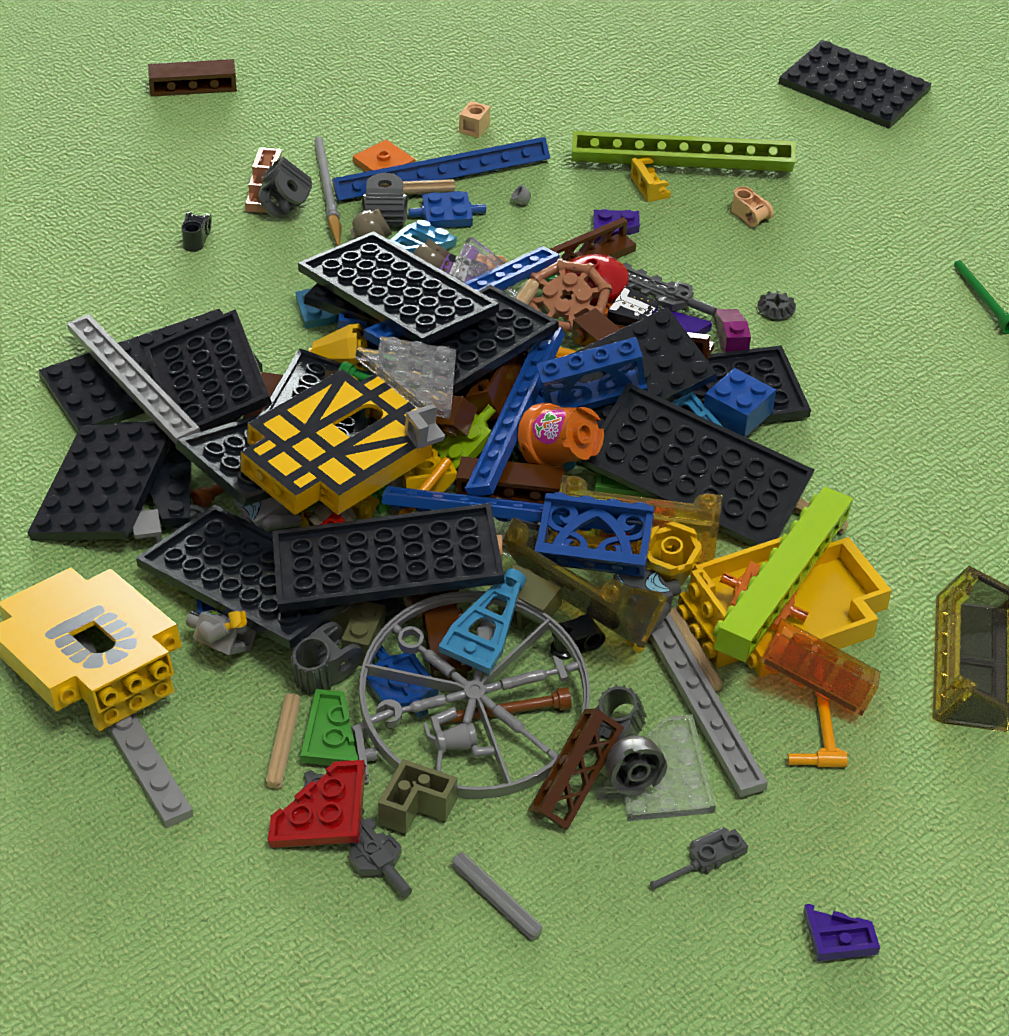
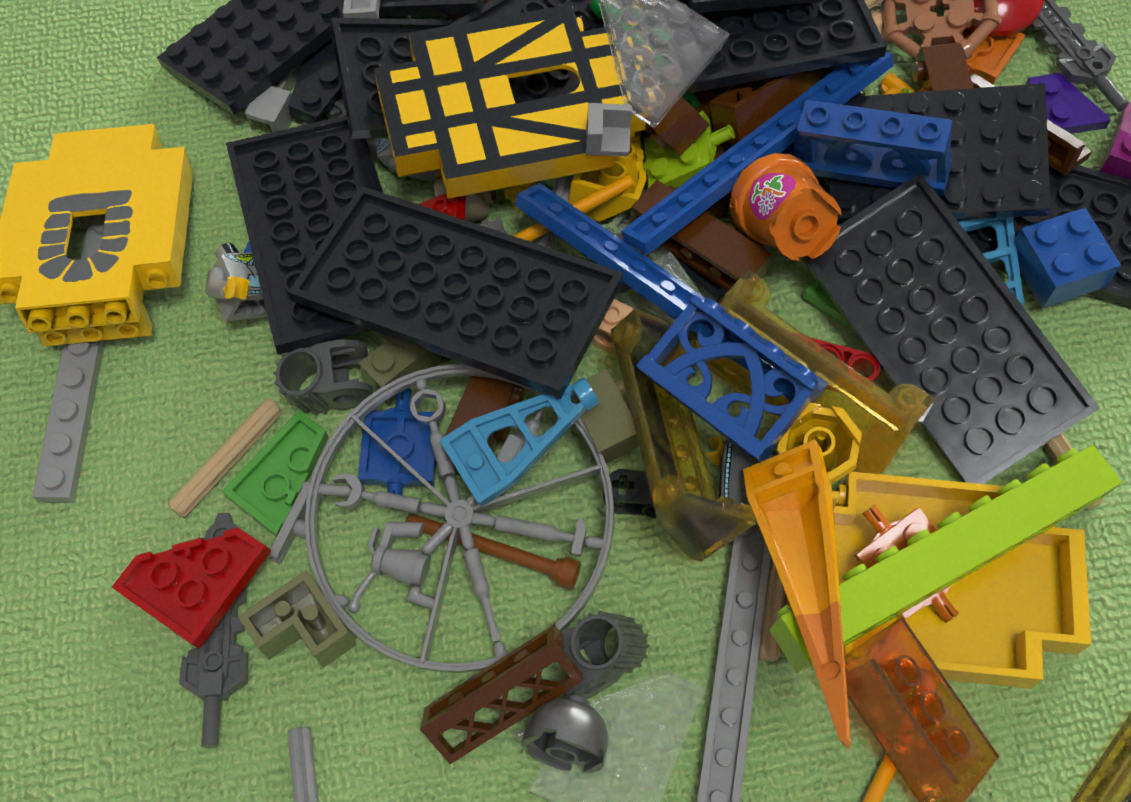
camera: 35 degrees right, 20 degrees up
torso [607,286,658,326] -> none
none -> light orange plate [743,439,851,749]

